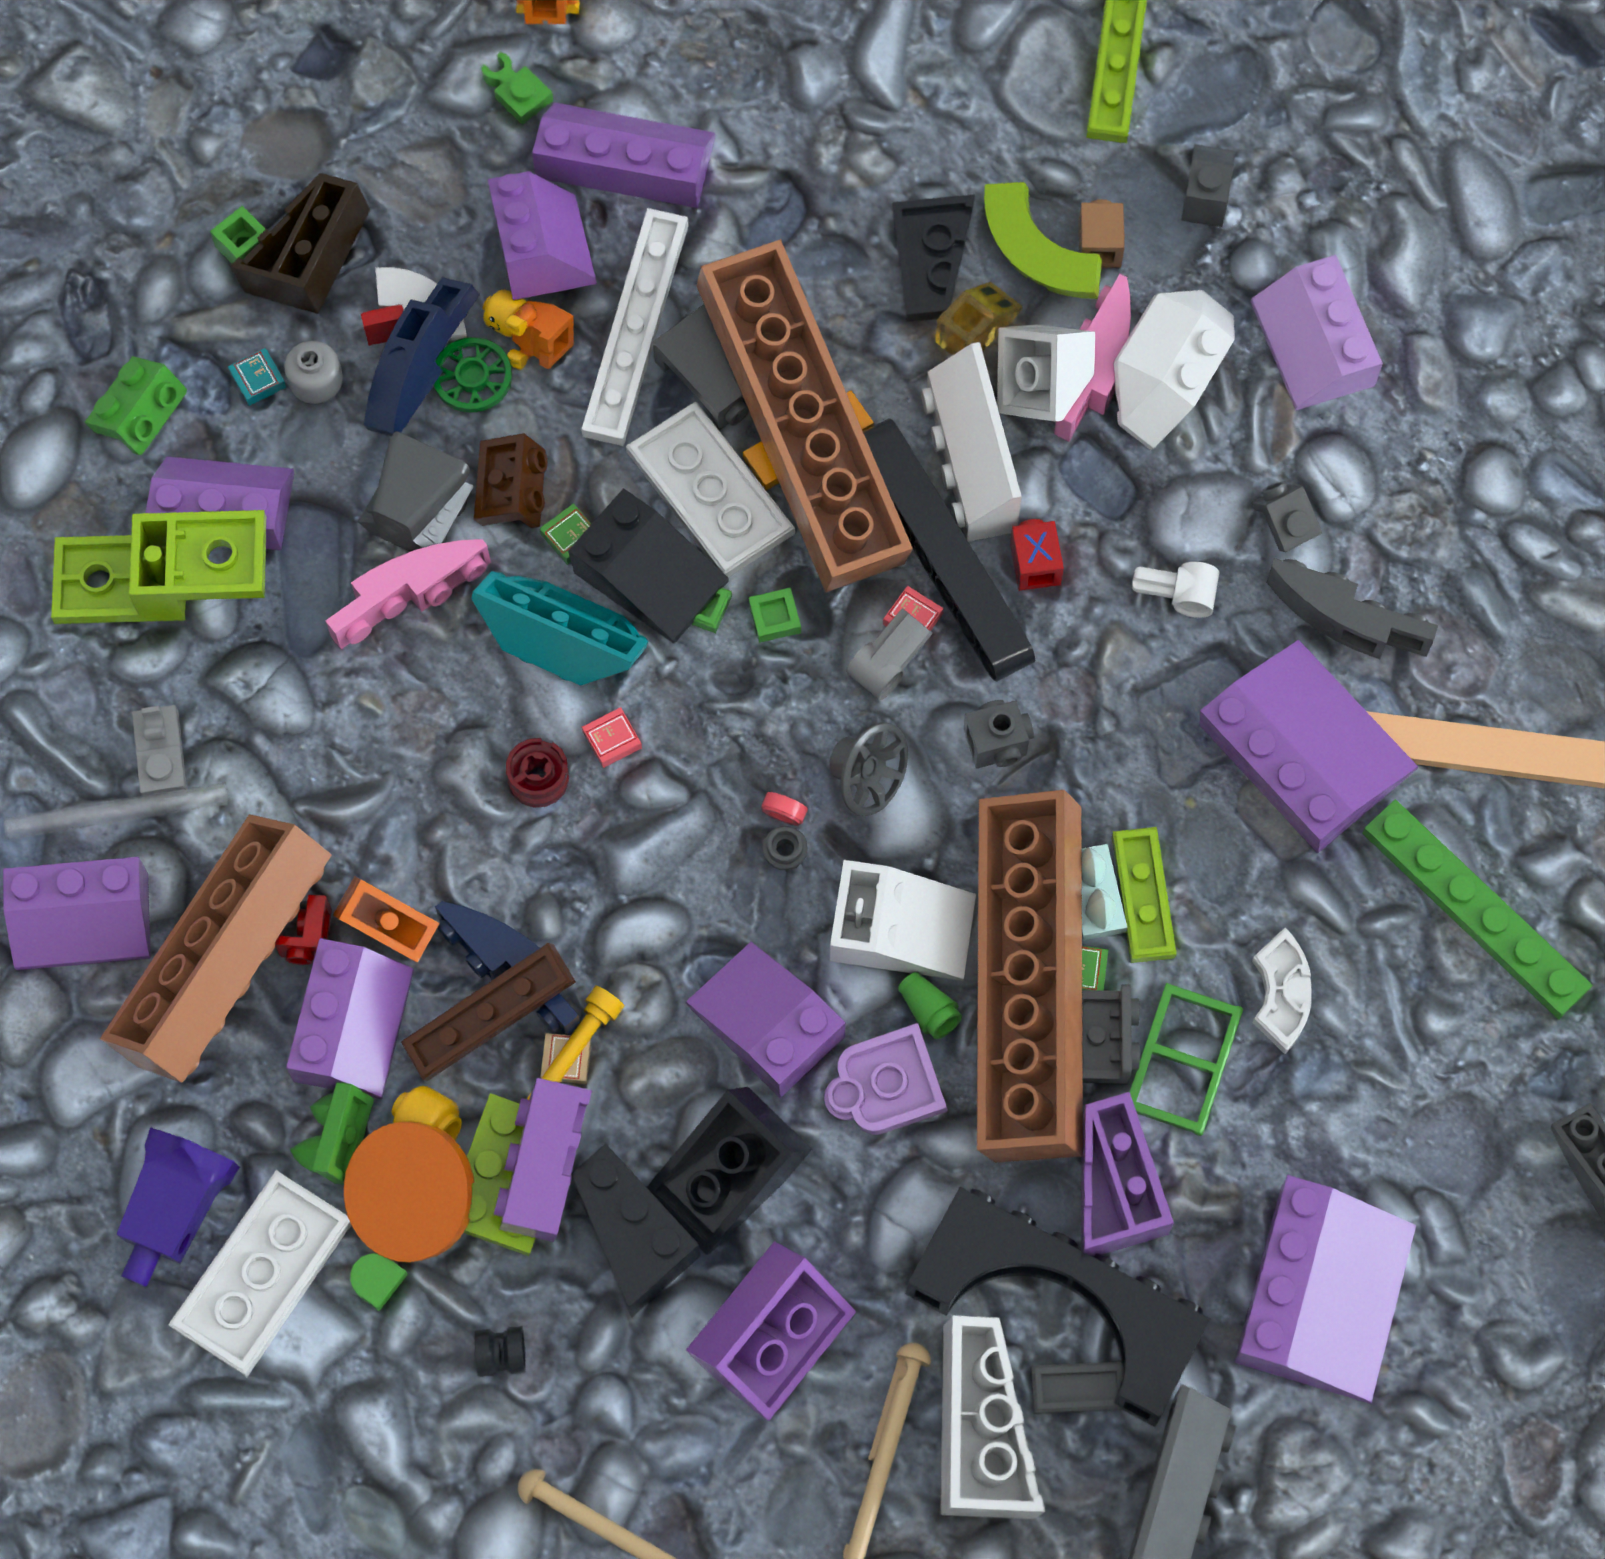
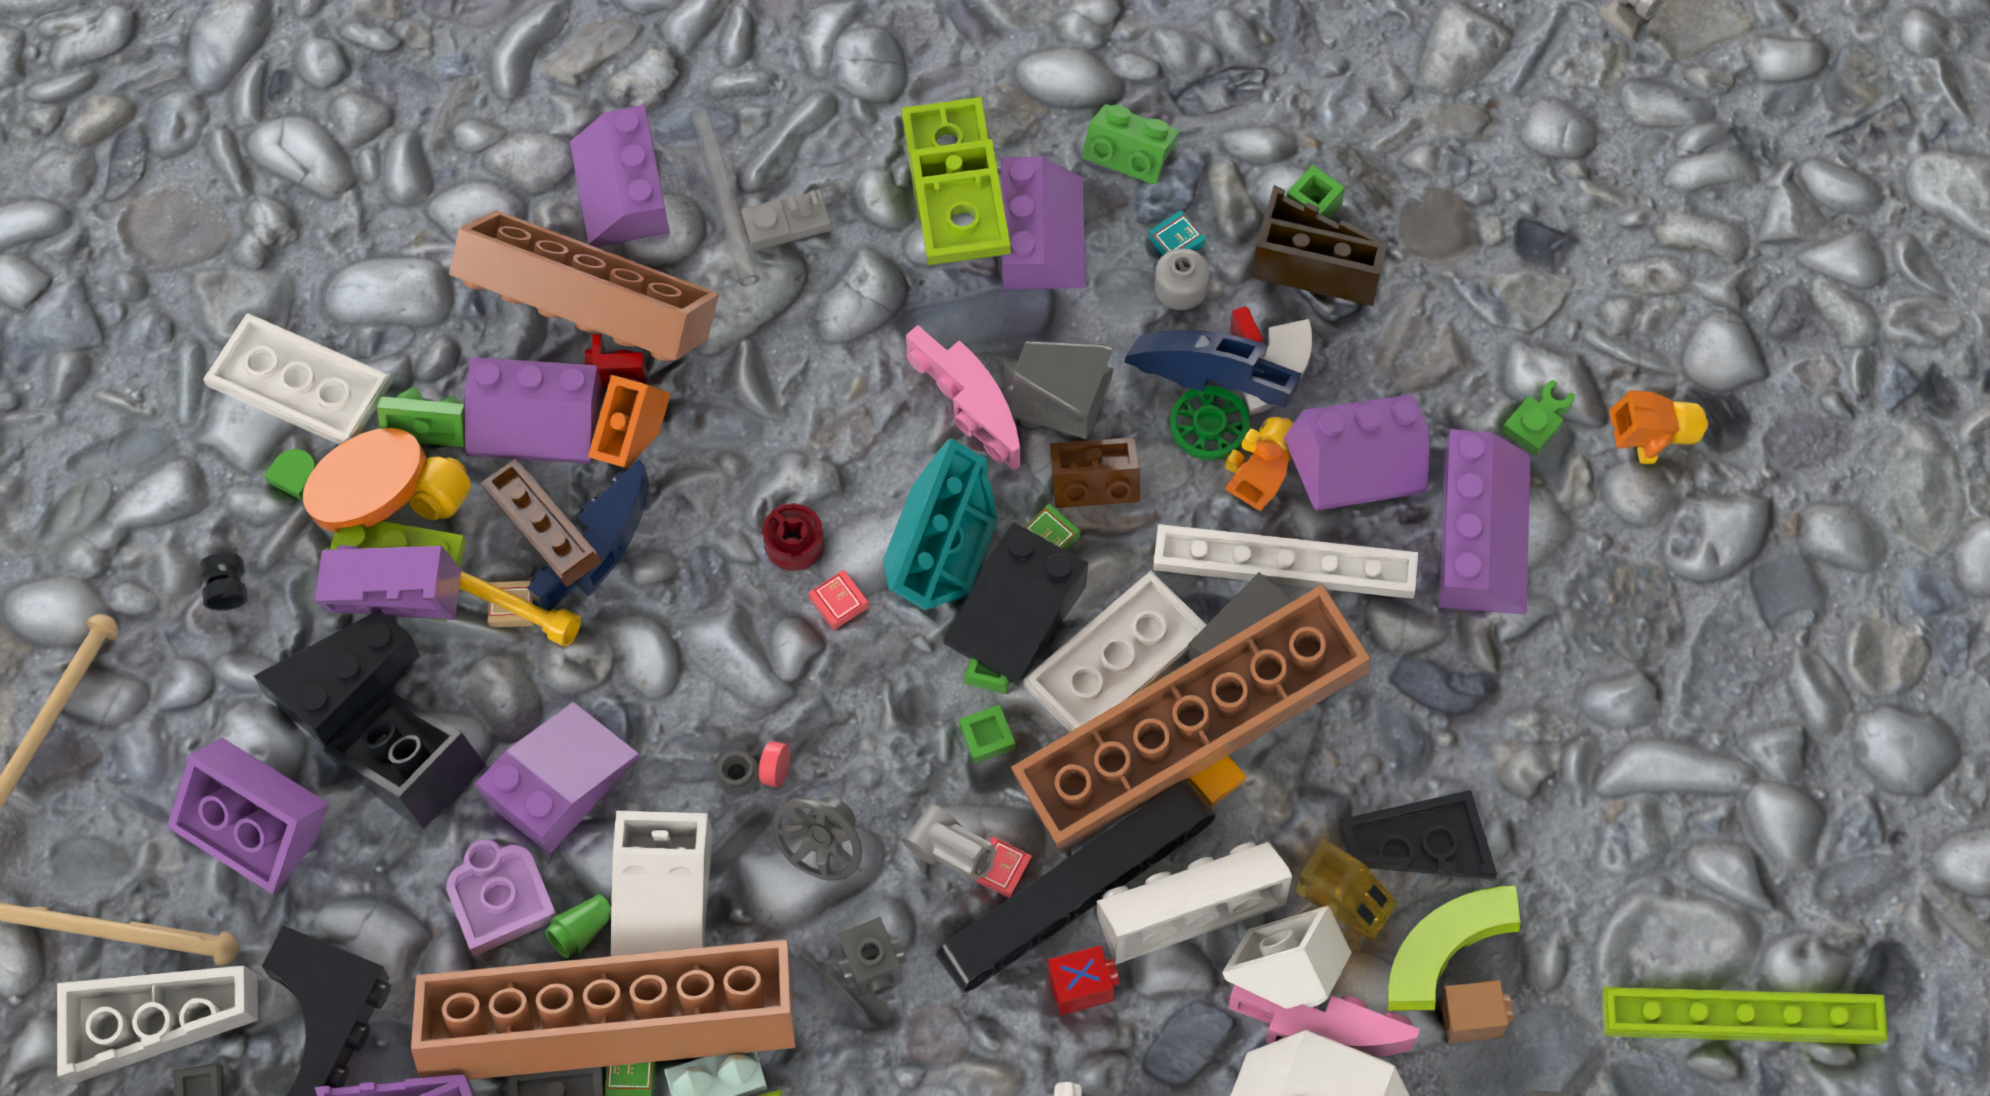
camera: 85 degrees right, 5 degrees down
dark purple piece [116,1127,240,1287] -> none

